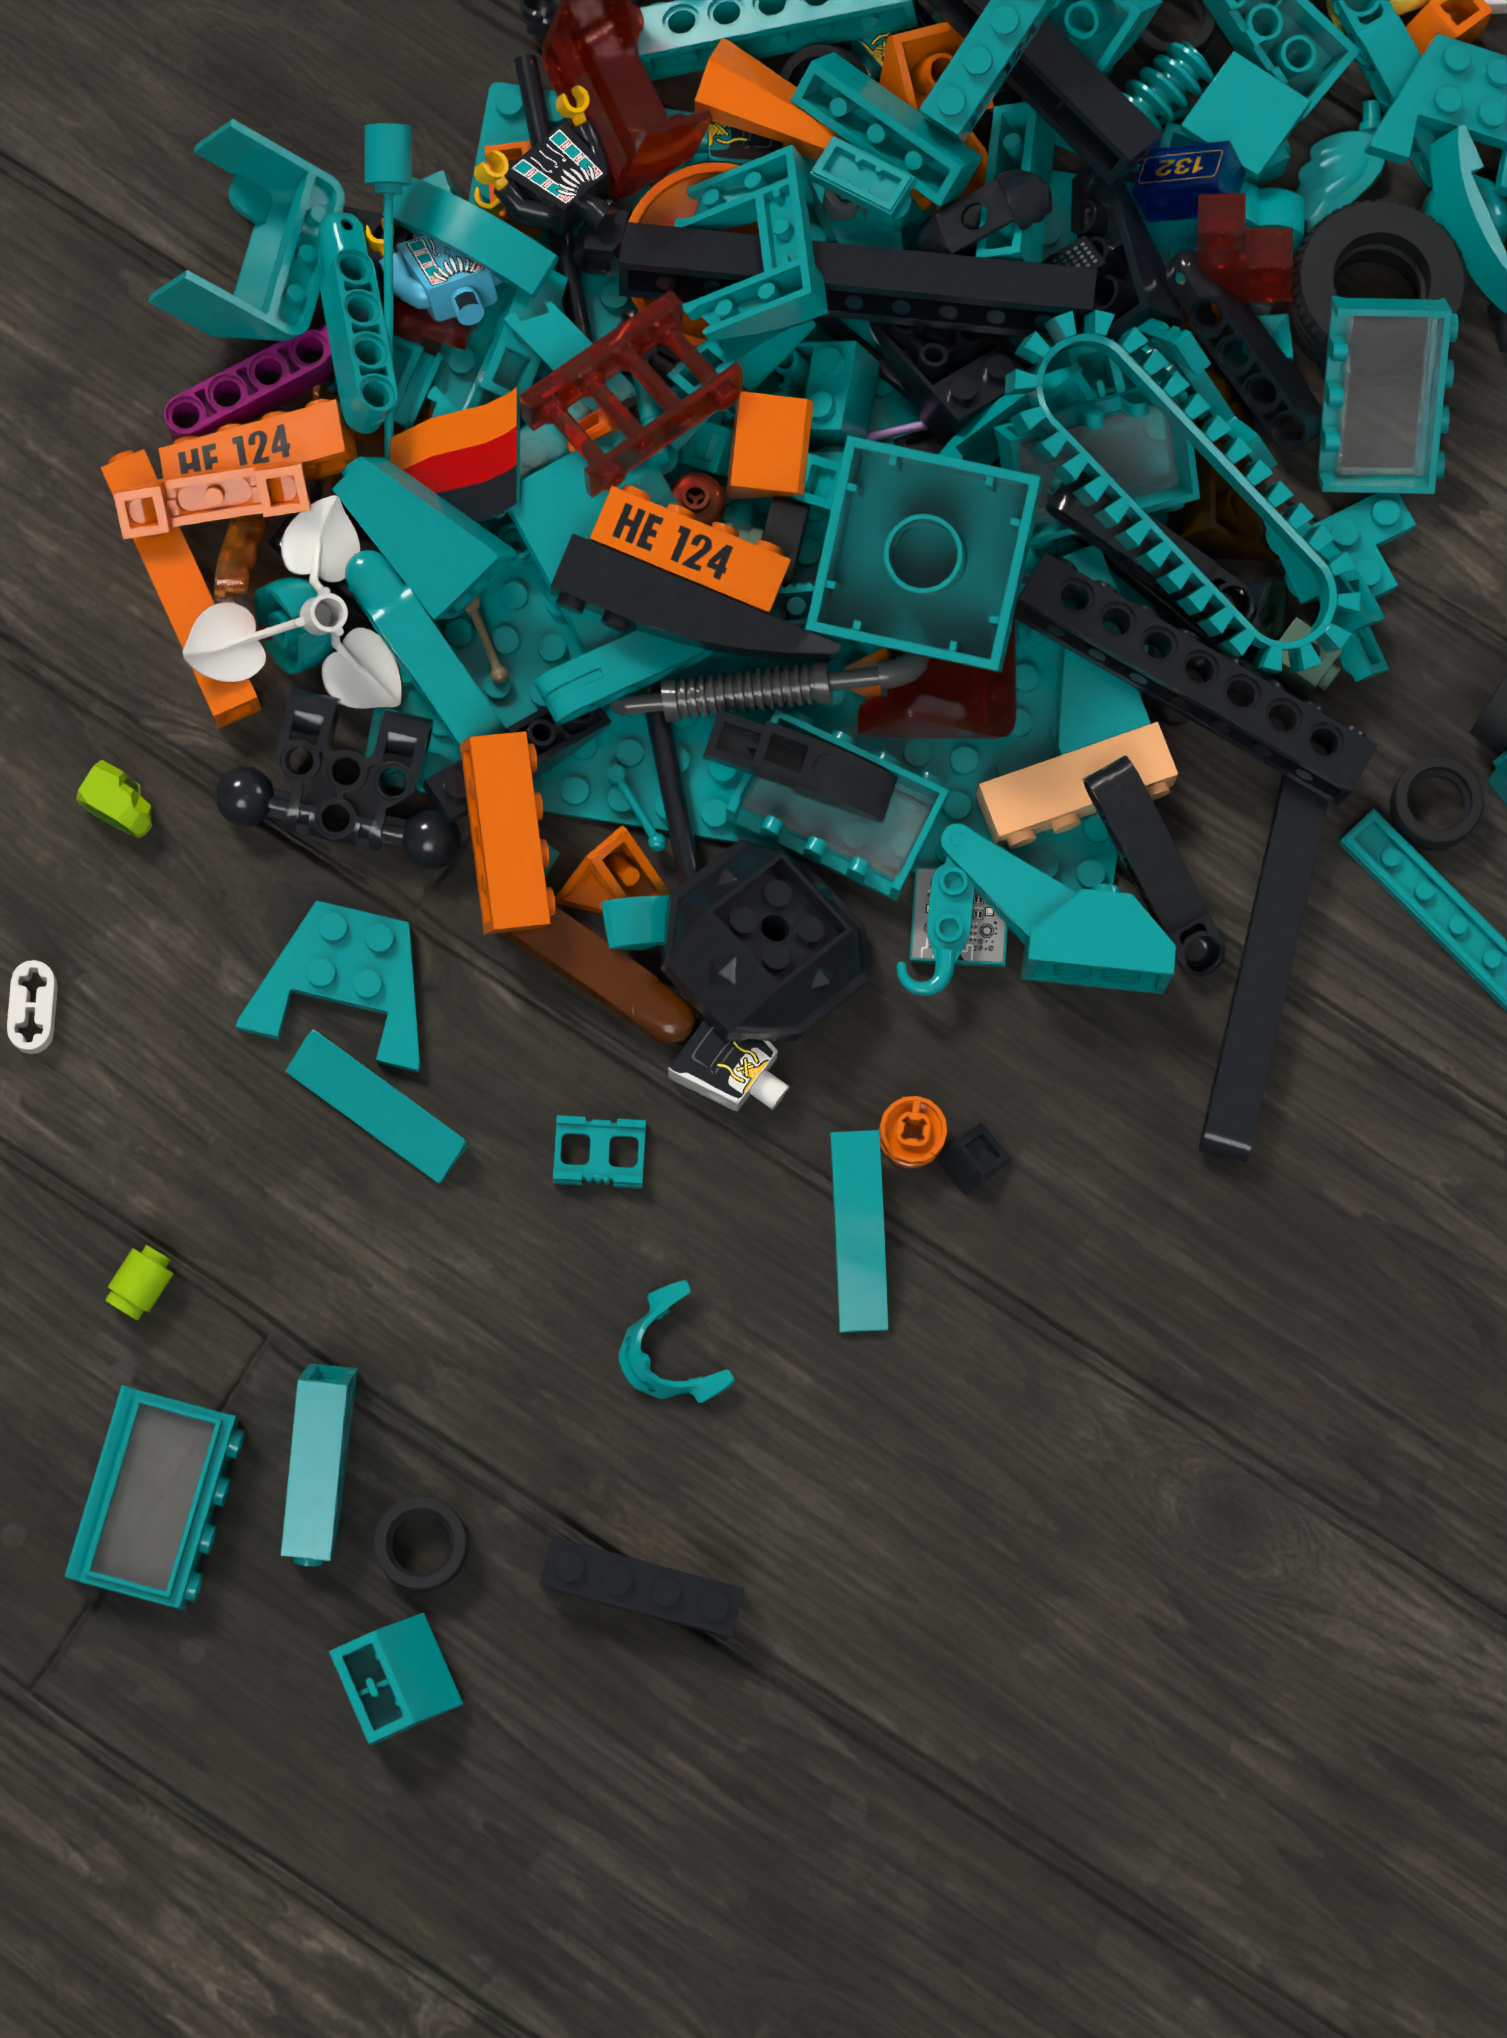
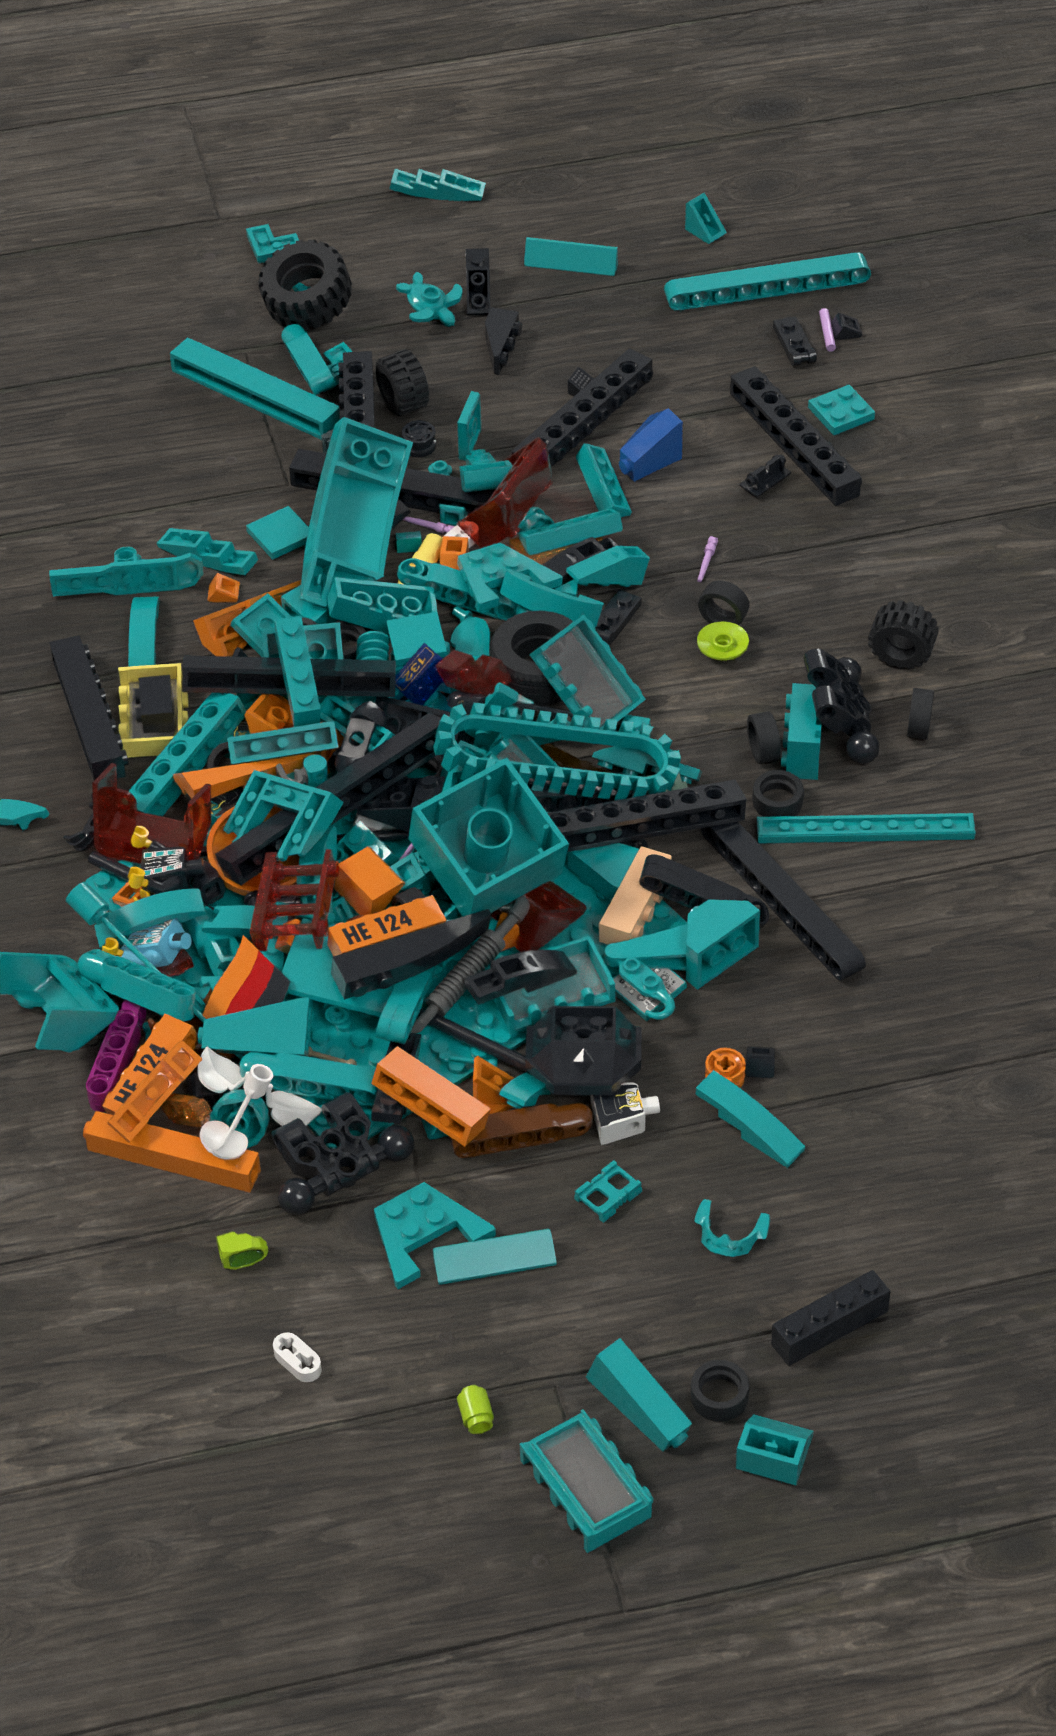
camera: 40 degrees left, 30 degrees down
teal plate [810,135,916,222] -> none

